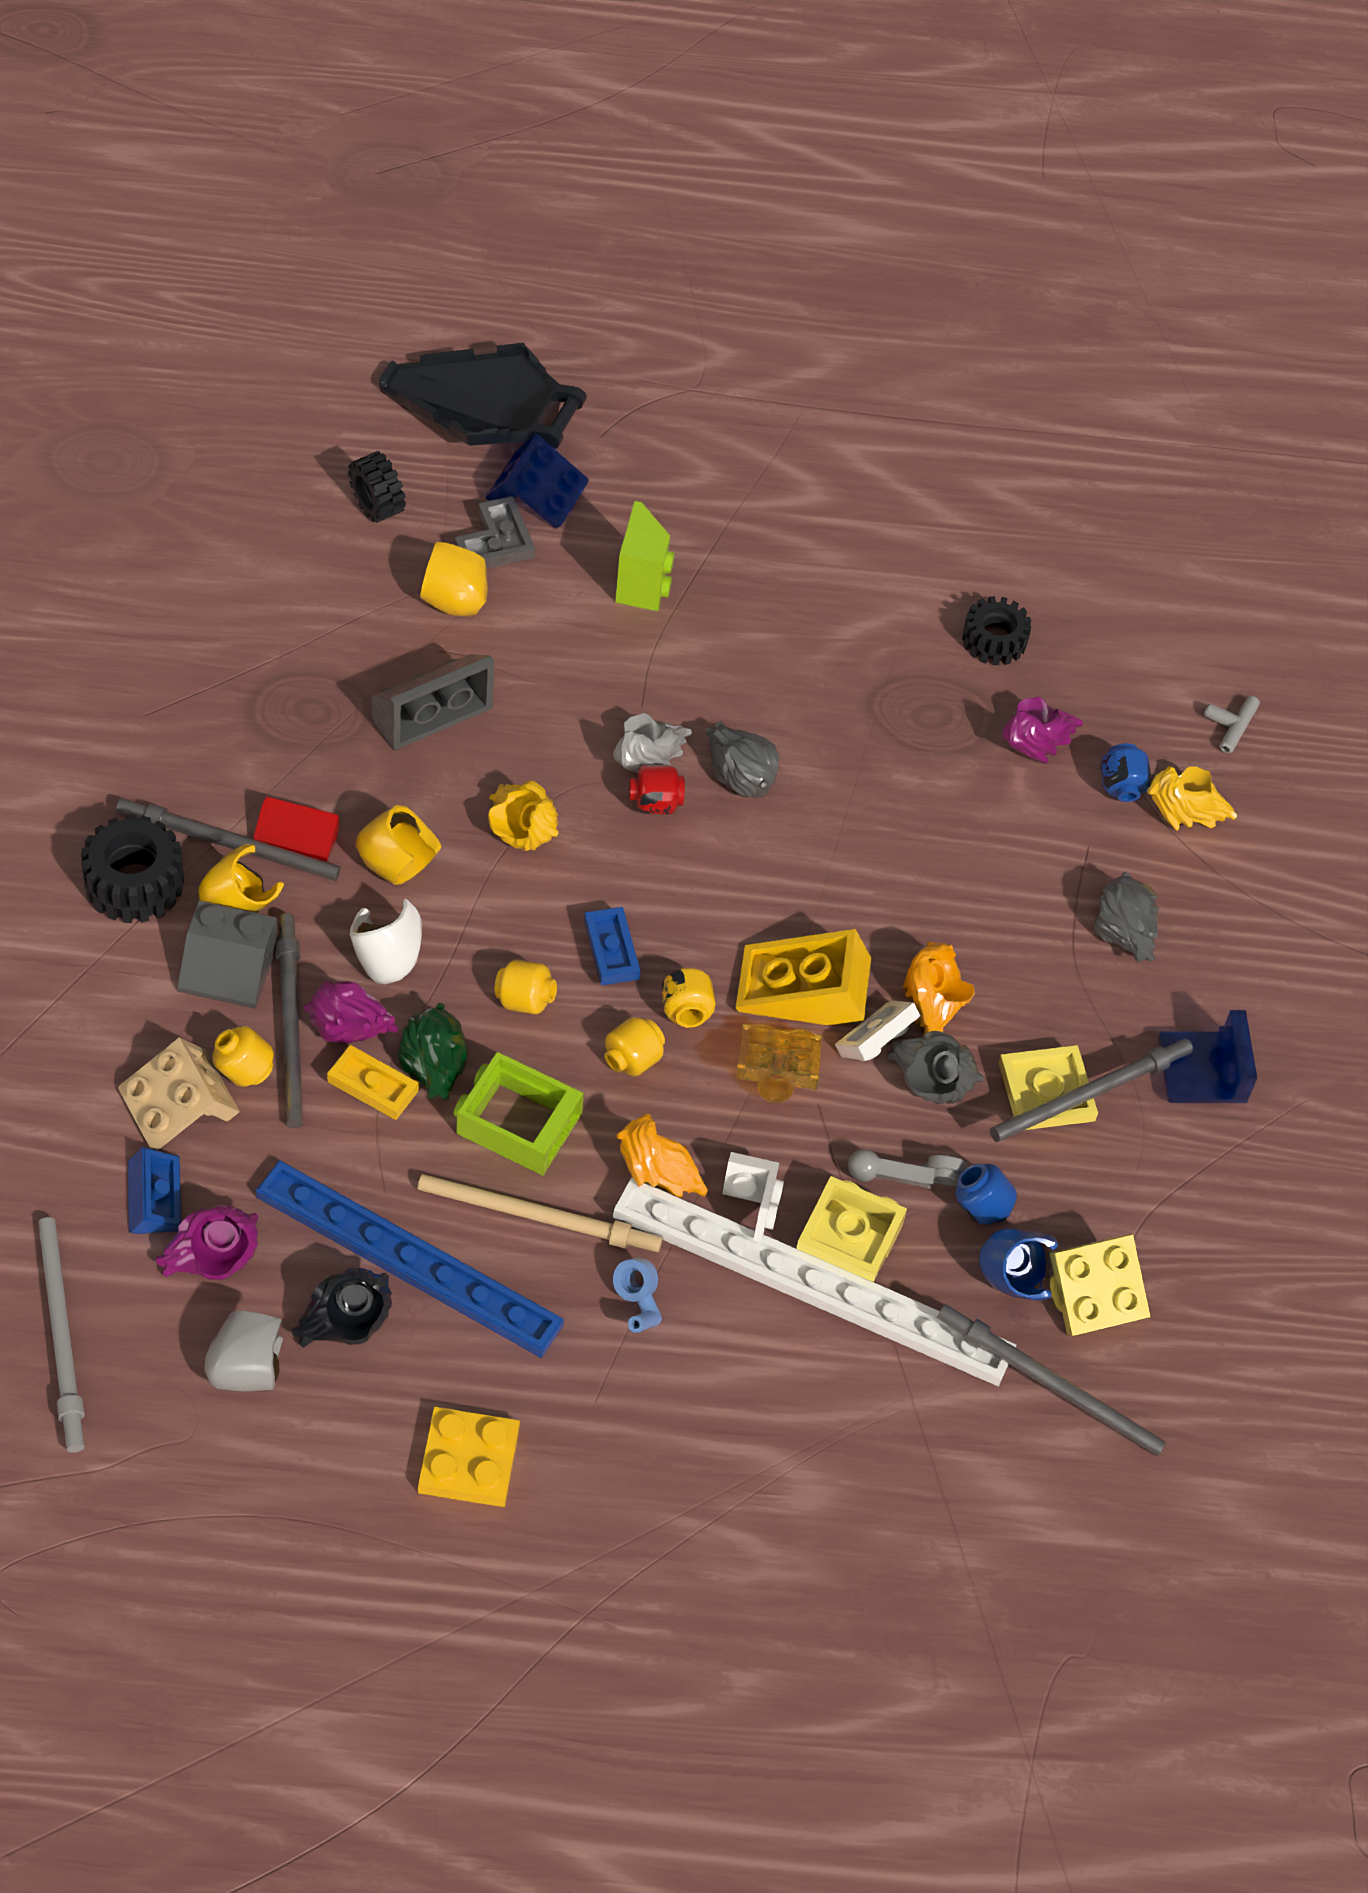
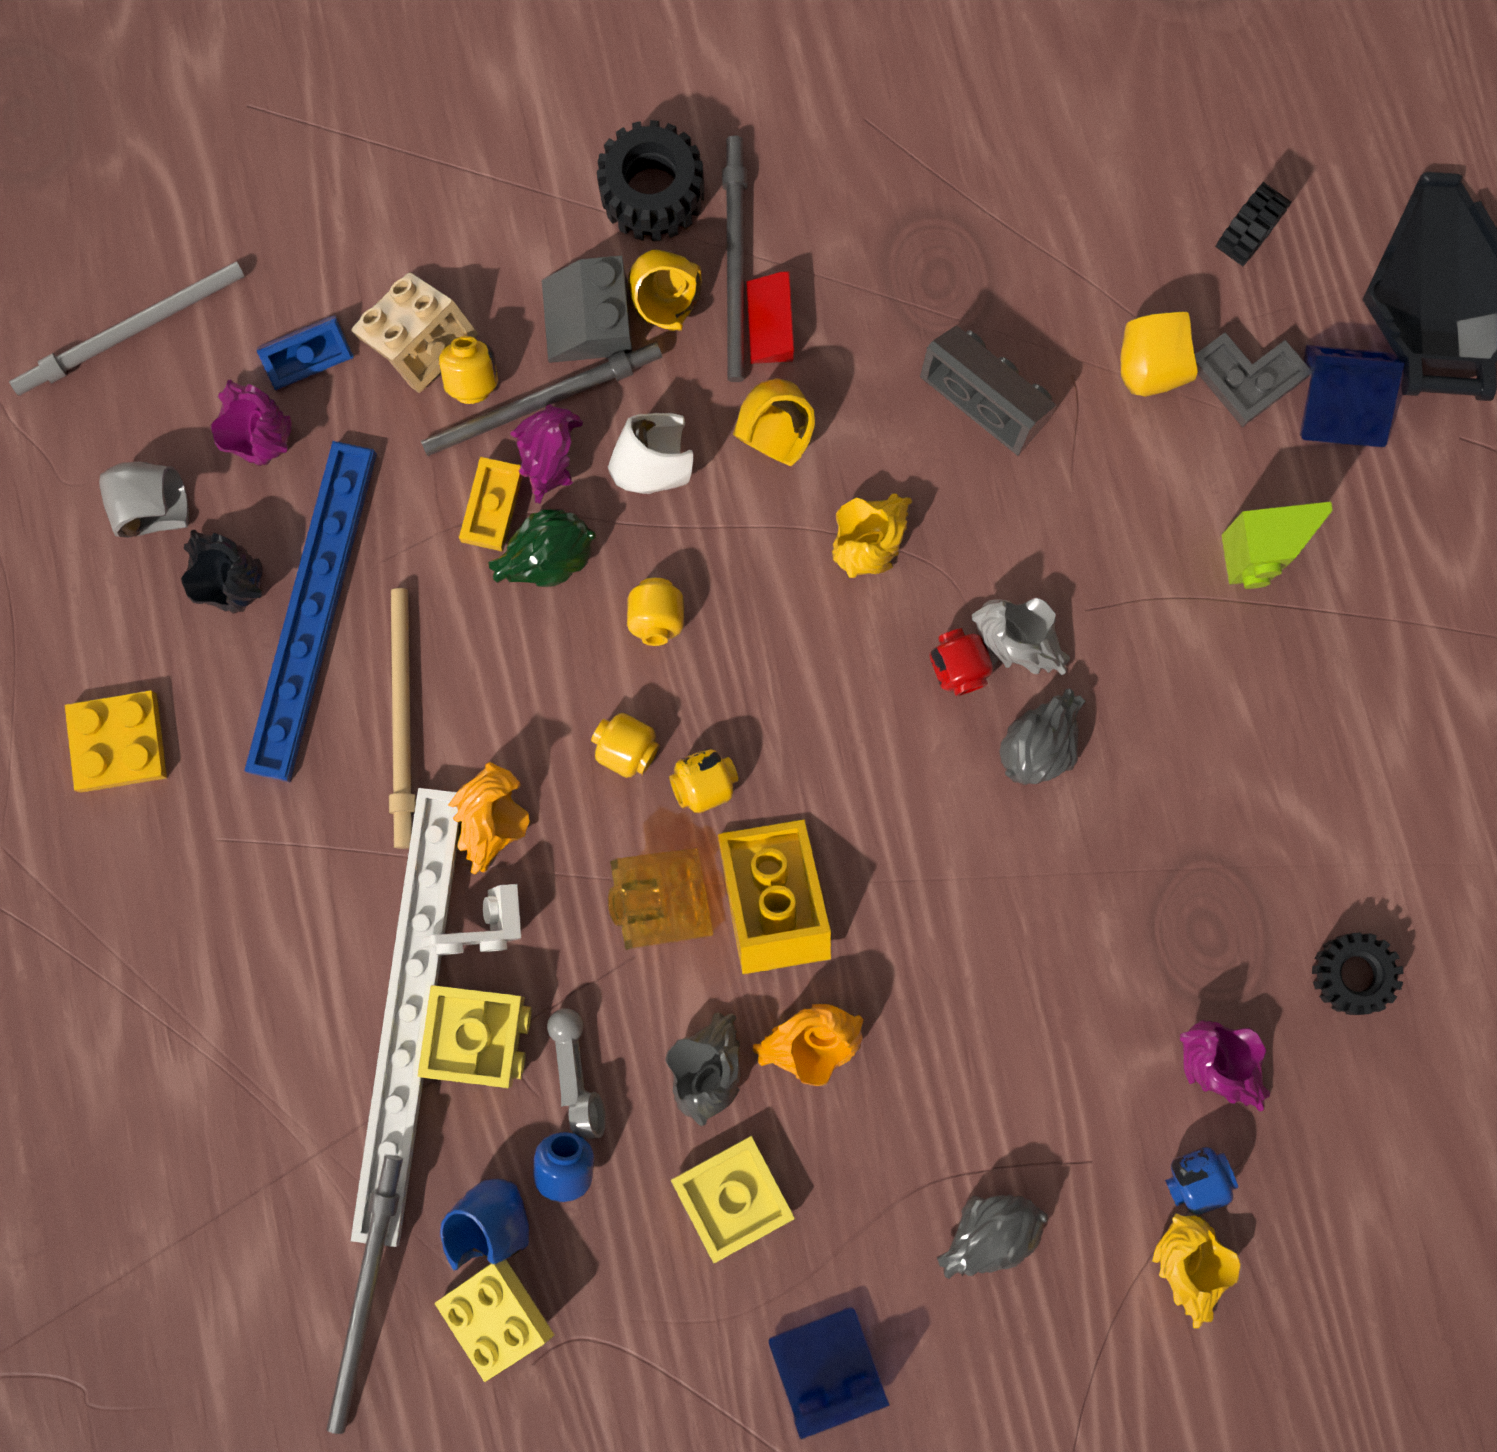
camera: 80 degrees right, 25 degrees up
lime window [454,1052,584,1176] -> none
blue plate [584,907,640,986] -> none
medium blue plate [613,1257,662,1333] -> none
white plate [835,1000,920,1061] -> none
flat silver bar [990,1038,1193,1142] -> none
light grey piece [1204,696,1260,754] -> none

